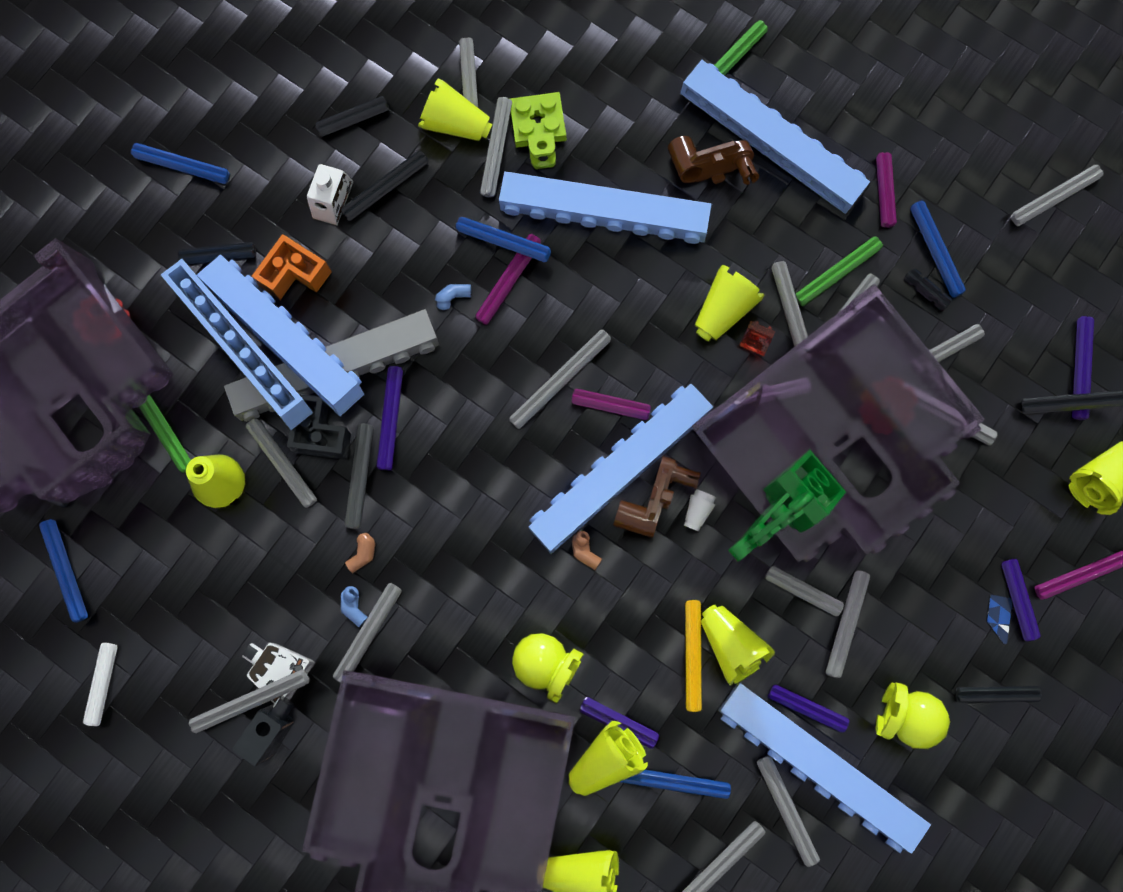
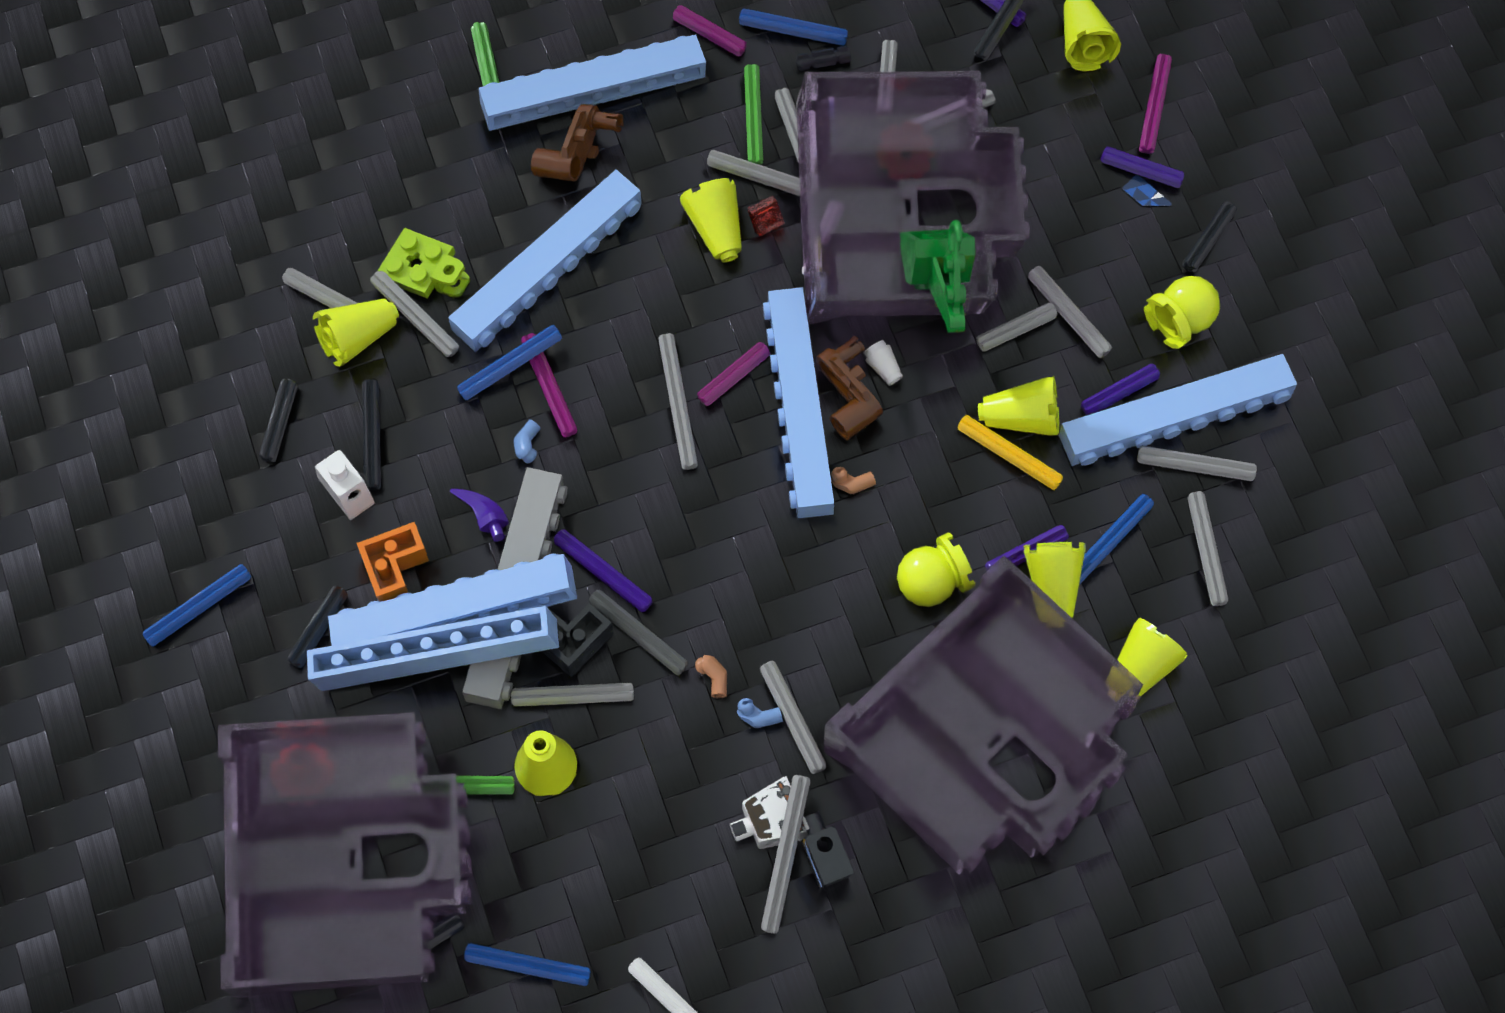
camera: 60 degrees left, 10 degrees down
none -> dark purple bar [450,489,509,542]

